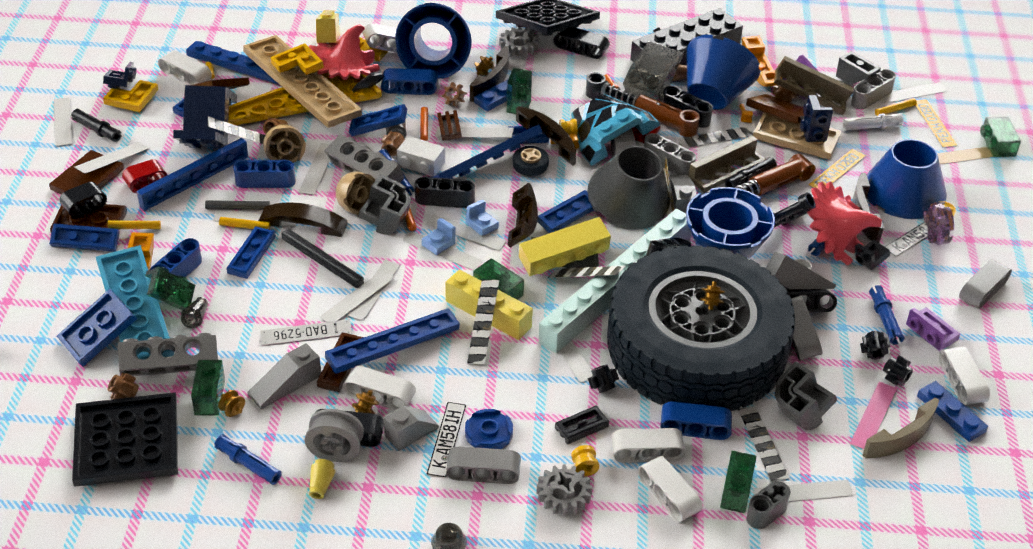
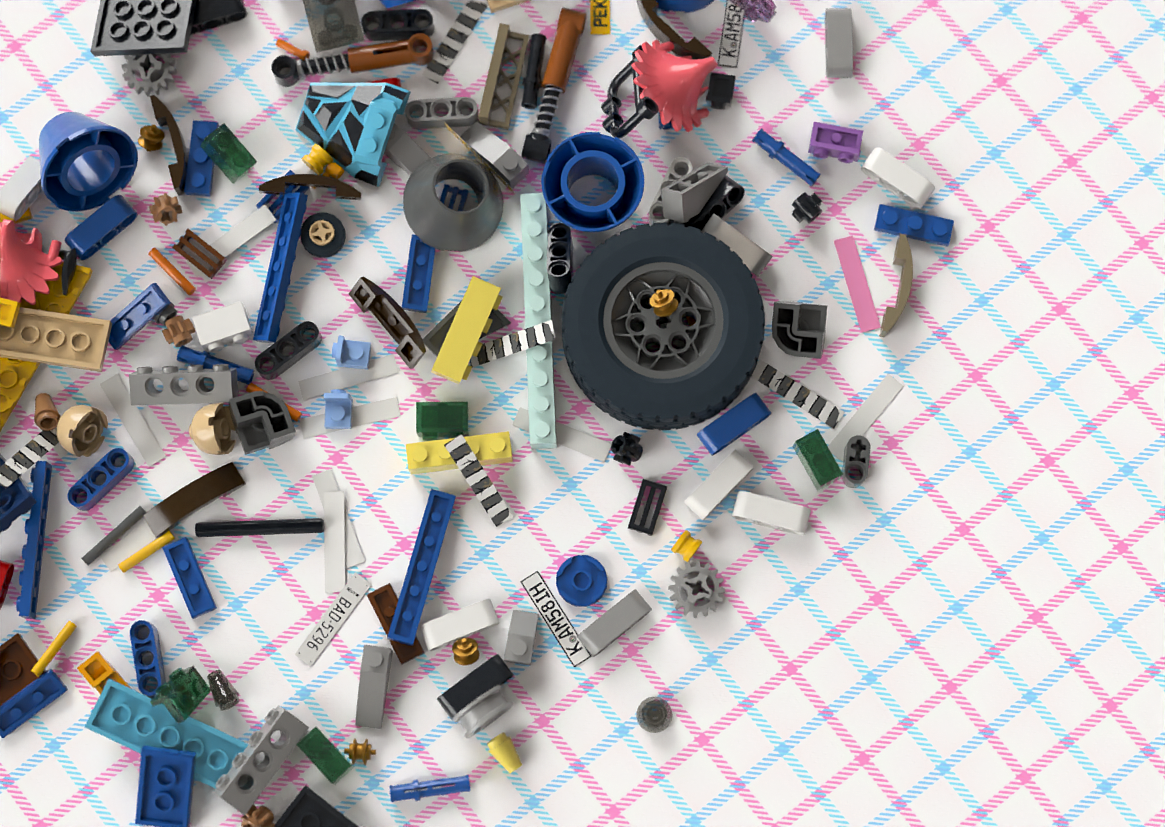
camera: 40 degrees left, 35 degrees up
black gear [883,355,913,385] -> none

